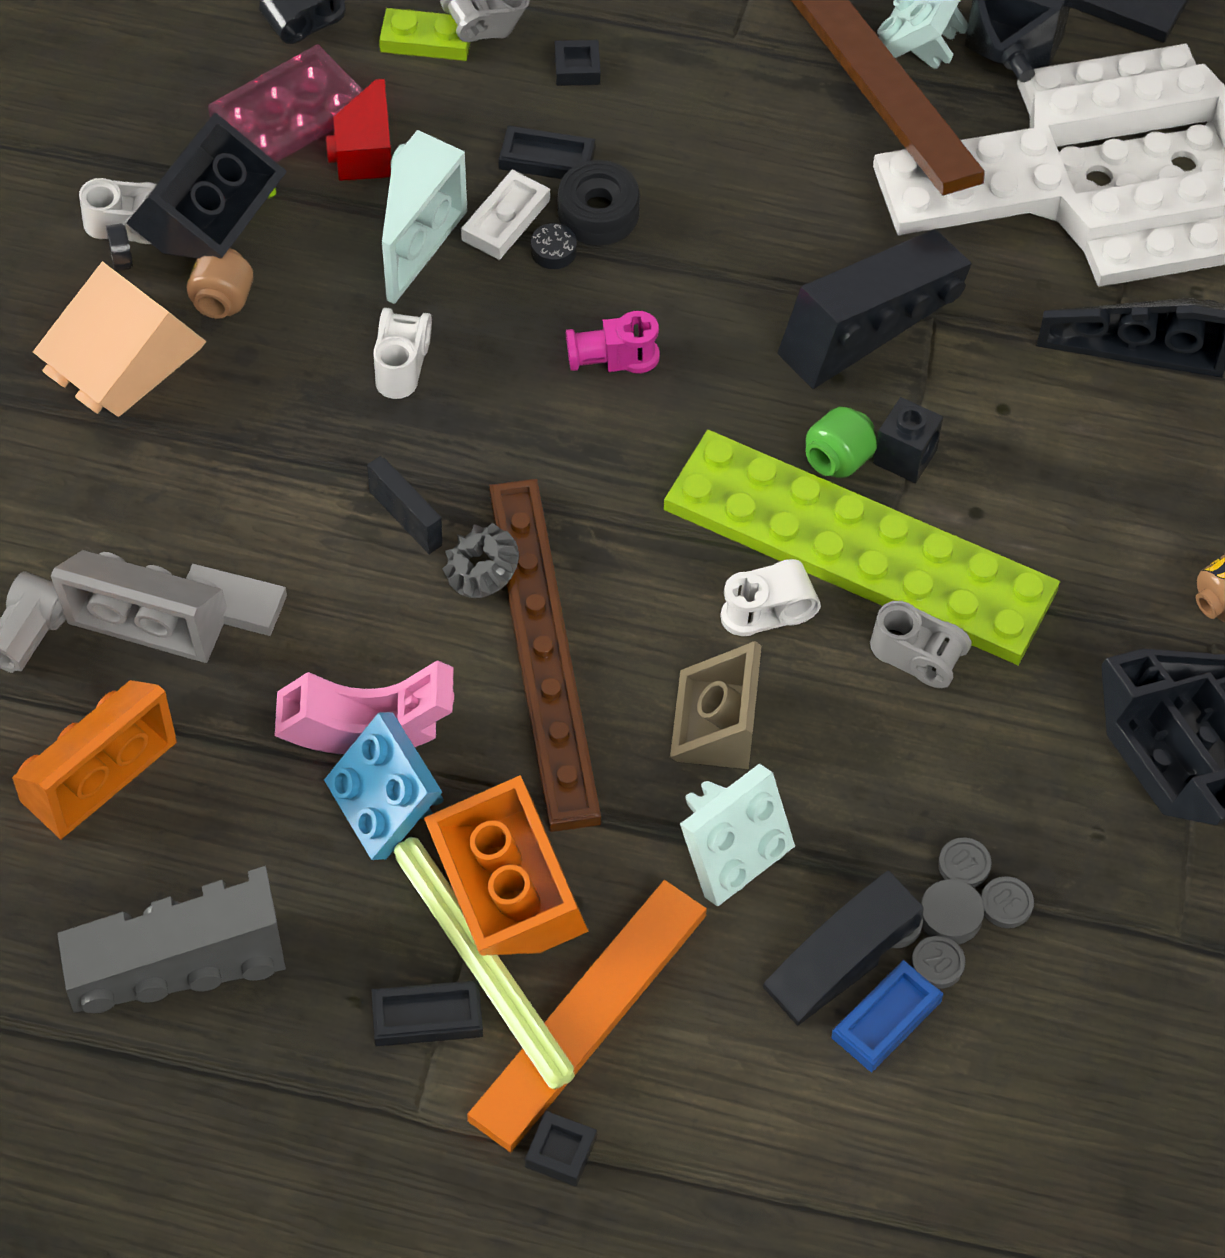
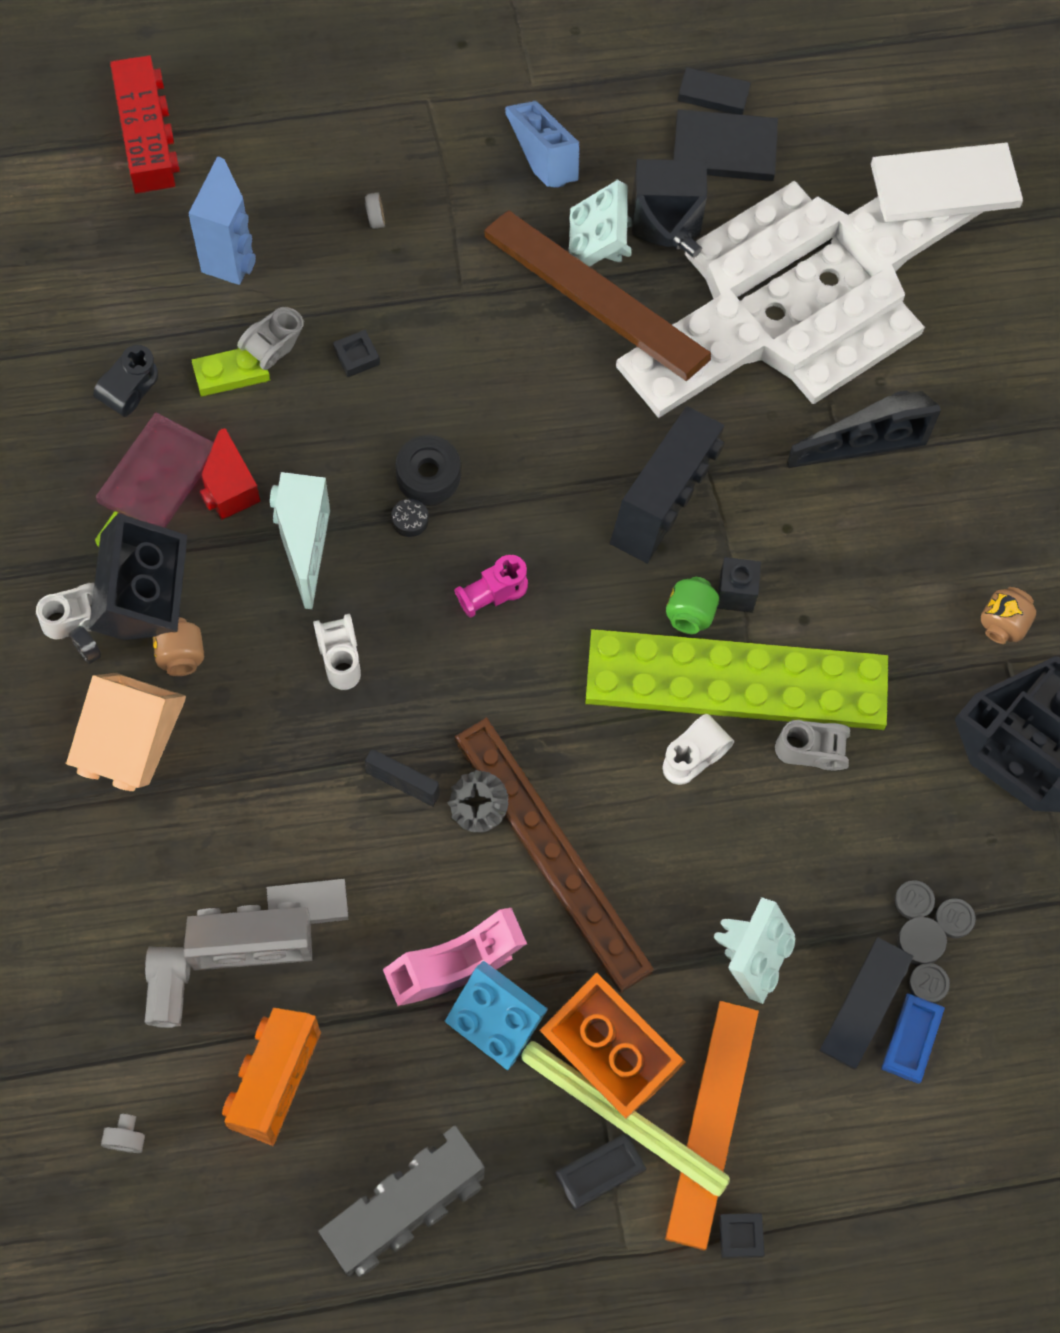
camera: 25 degrees left, 10 degrees up
white plate [461,170,550,260] -> none
black tile [499,126,595,179] -> none
dark tan slope [670,641,762,769] -> none

